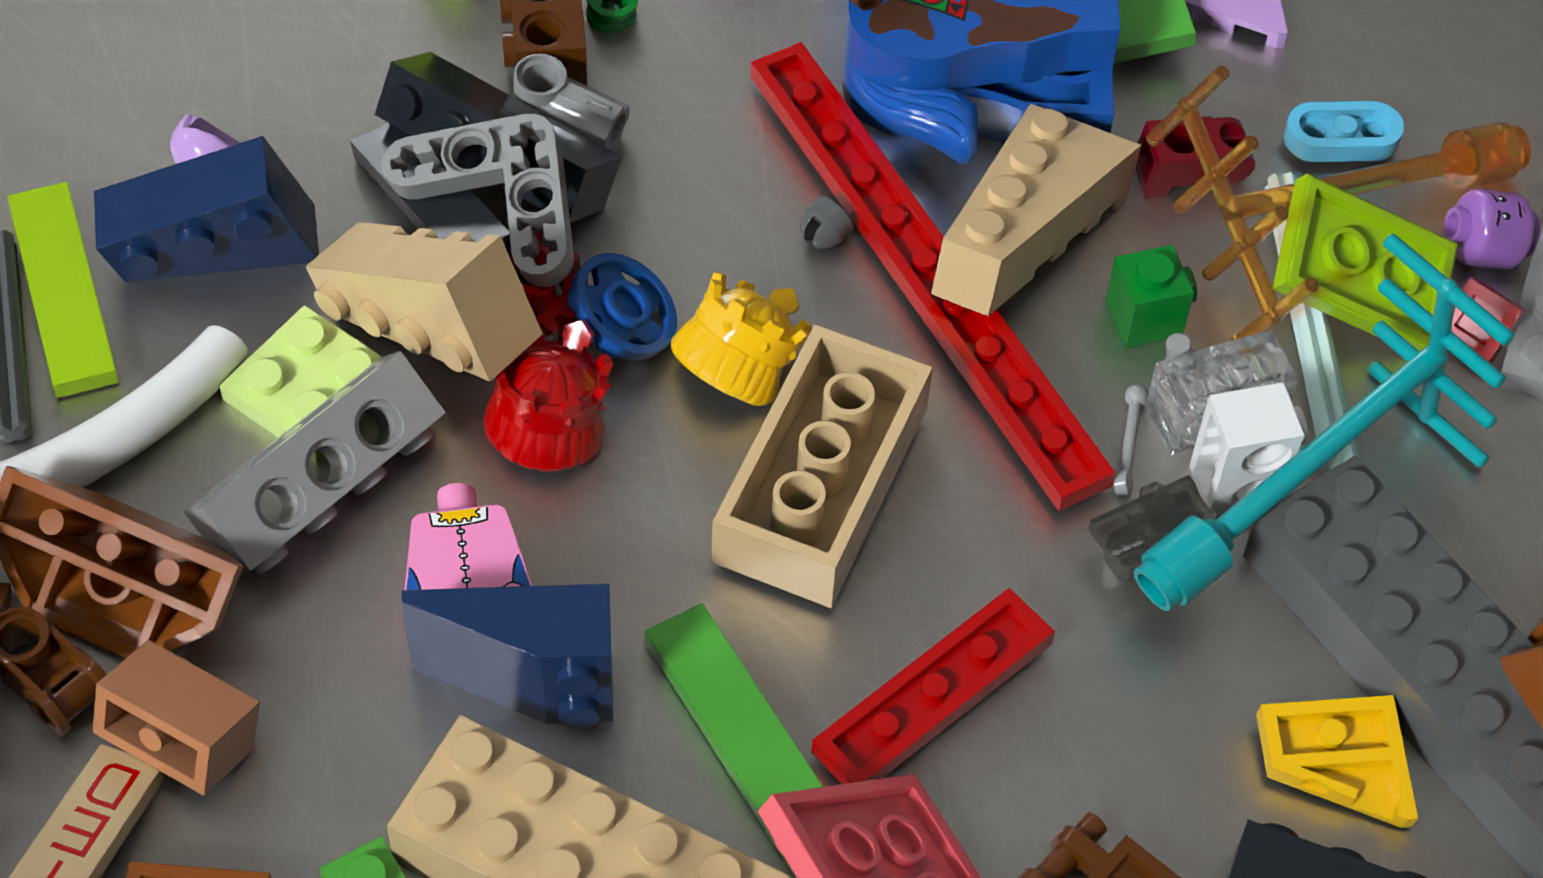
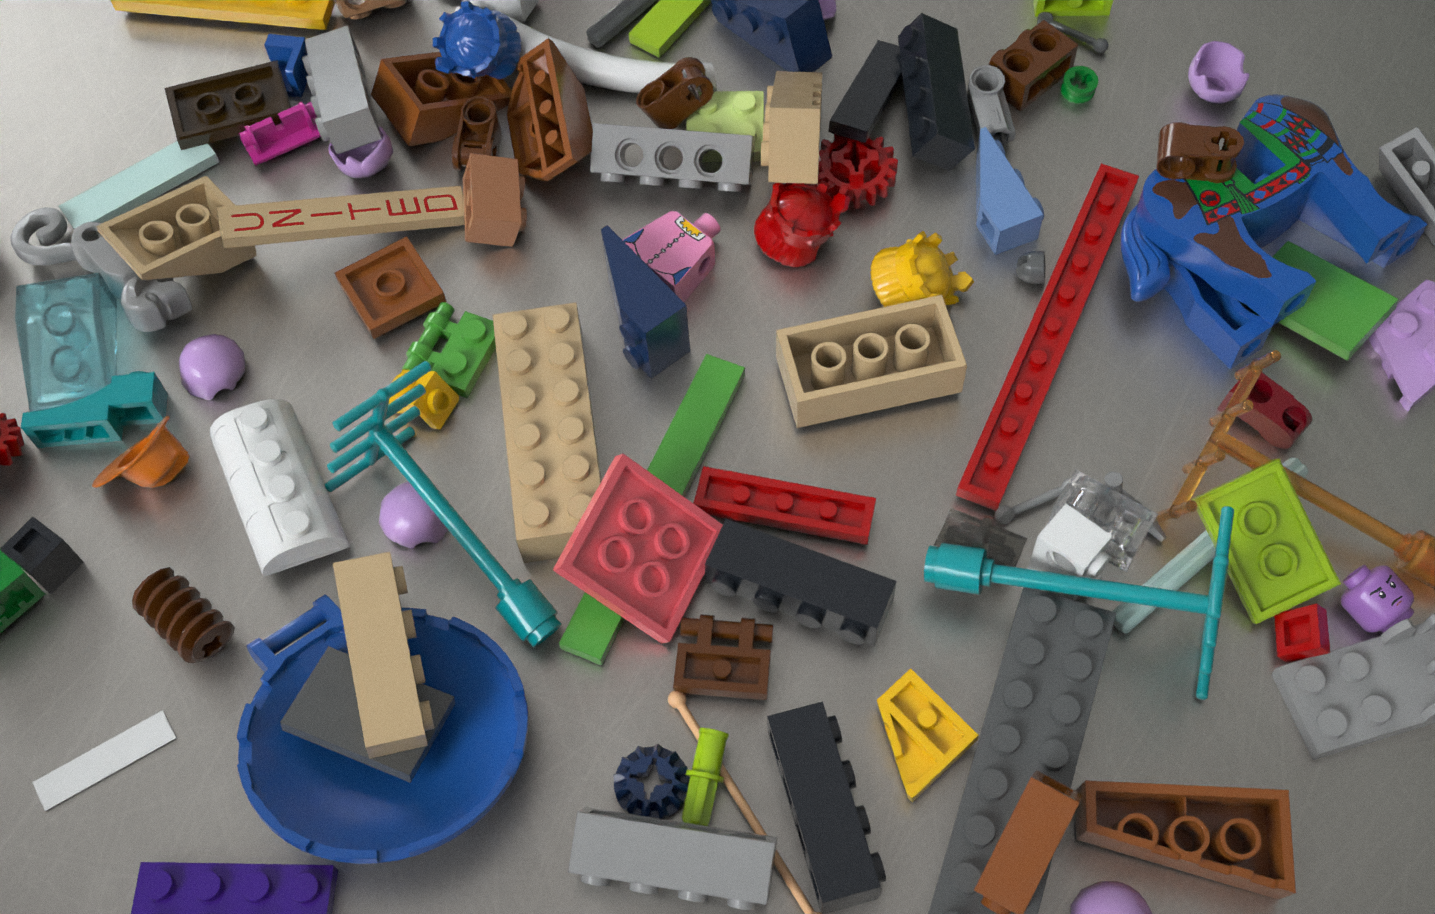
camera: 60 degrees right, 5 degrees up
light grey beam [381,114,574,287] -> none
blue wheel [567,253,677,361] -> none
tan wedge [931,103,1142,316] -> none
green brick [1105,245,1197,348] -> none
medium azure plate [1283,101,1404,162] -> none
none -> reddish brown piece [636,57,714,129]
none -> black brick [705,519,897,646]
none -> medium blue slope [976,127,1044,255]

